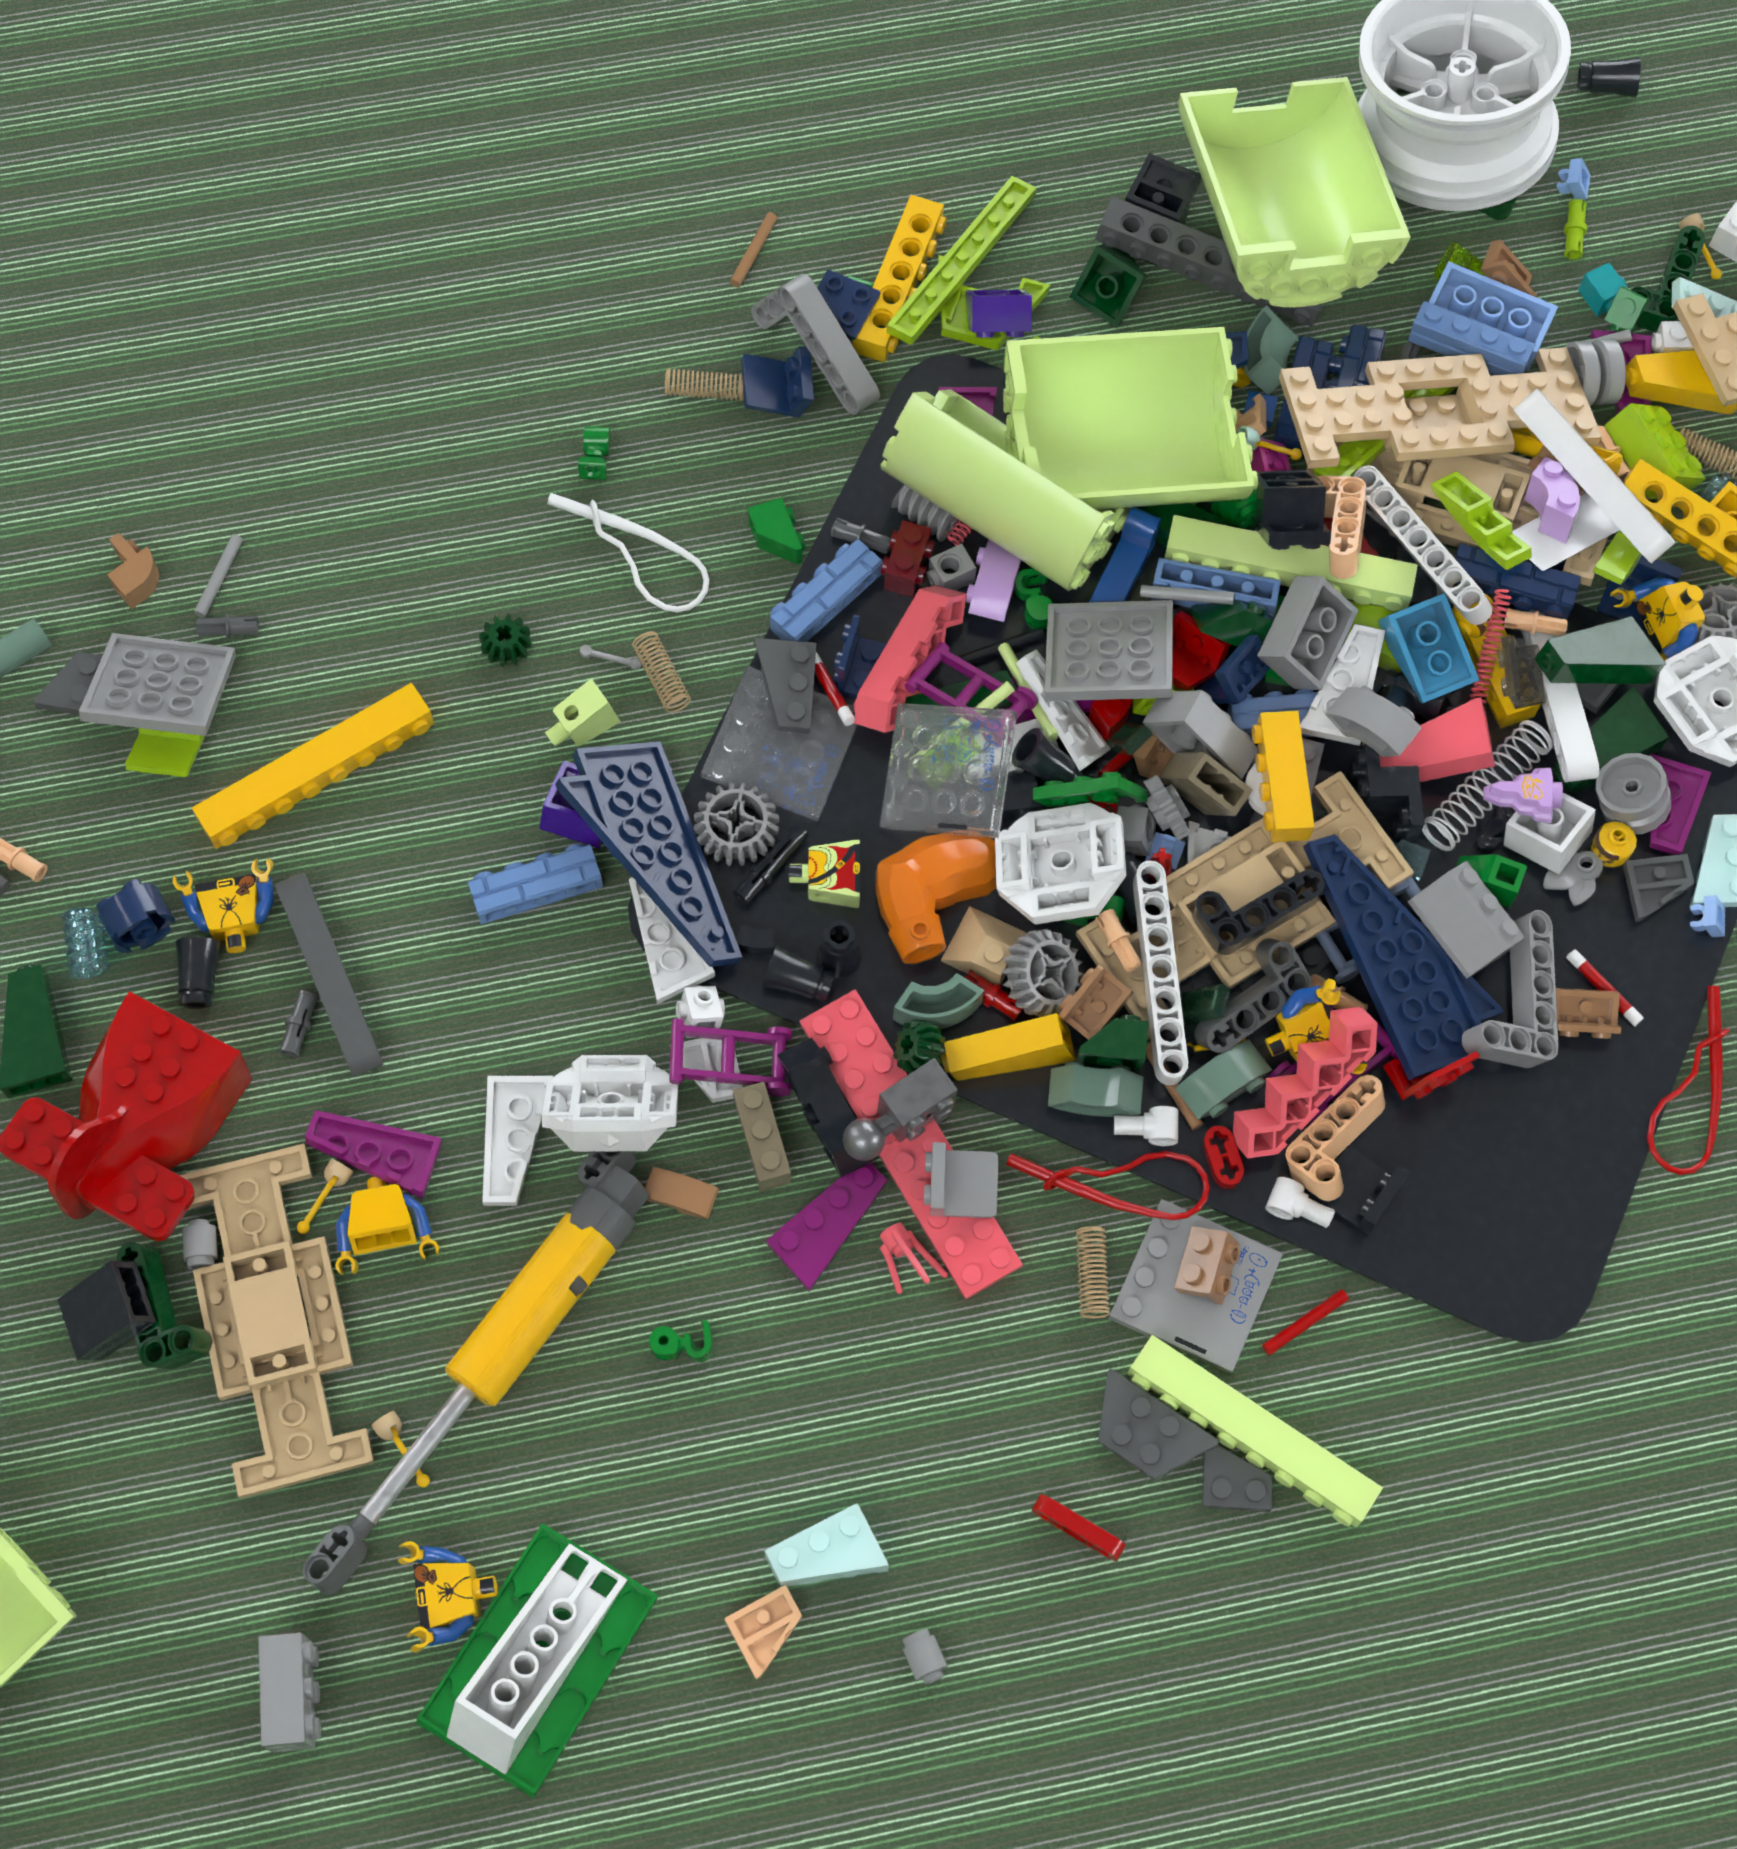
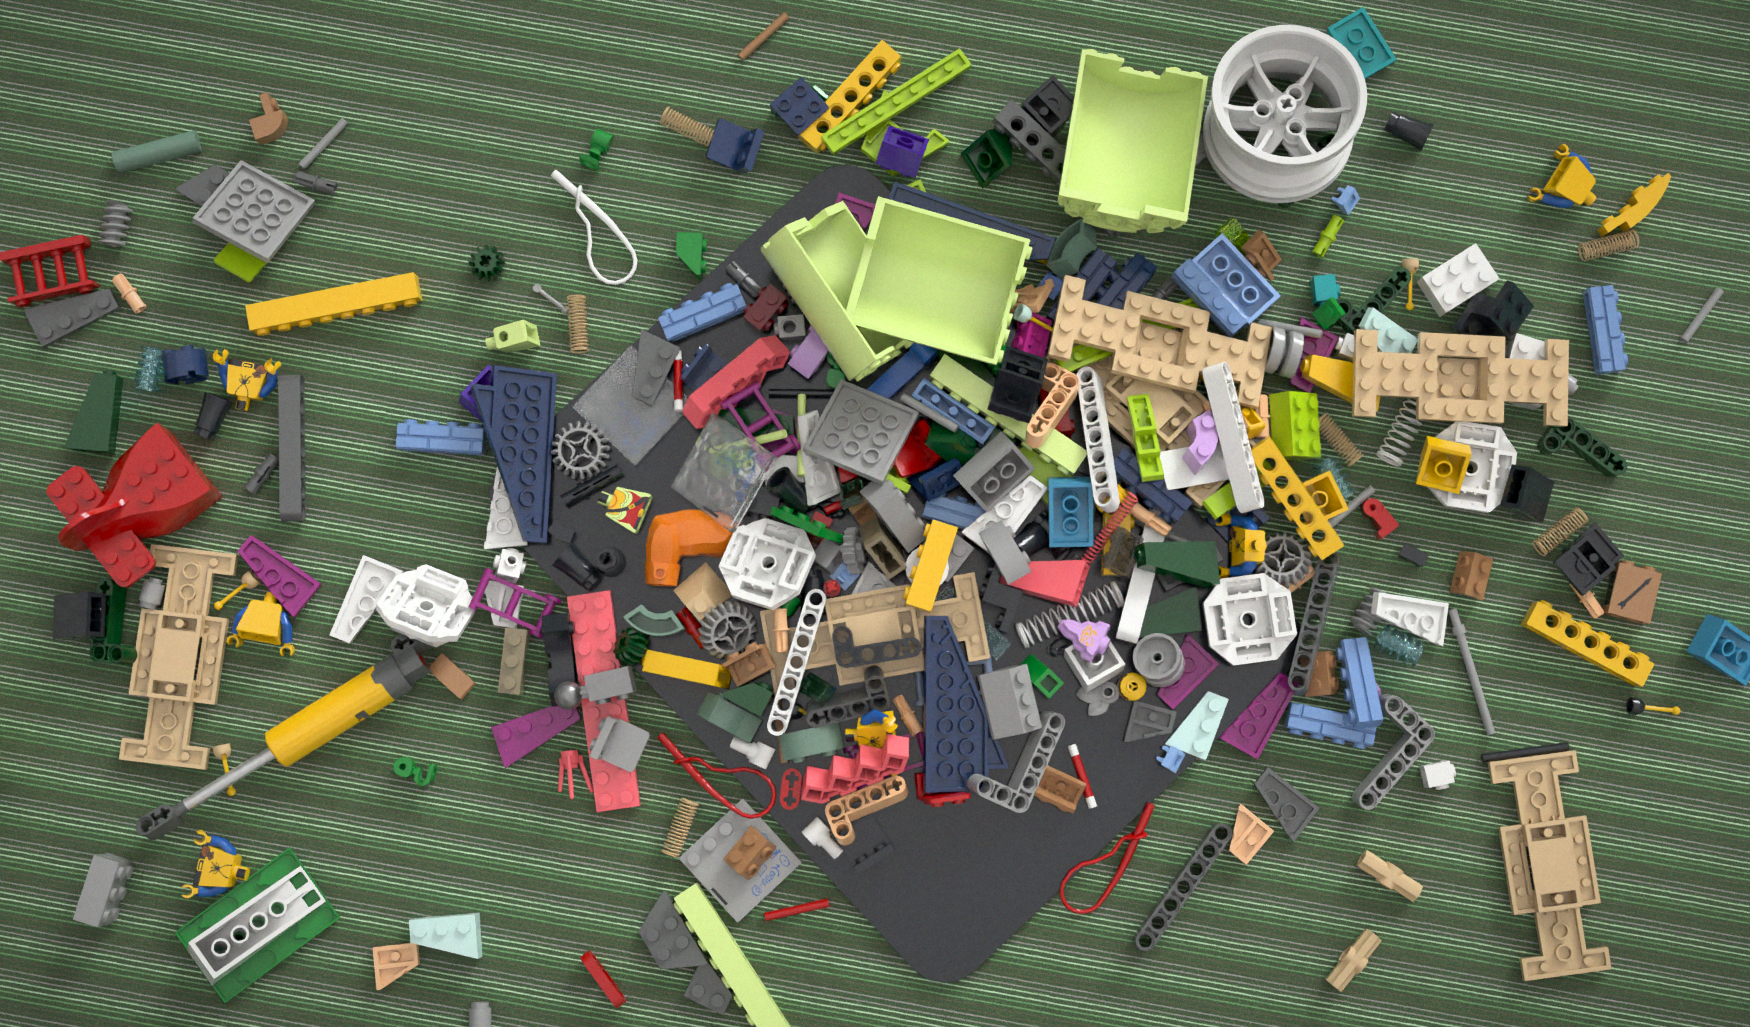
camera: 25 degrees right, 15 degrees up
light grey beam [751,274,880,415] -> none

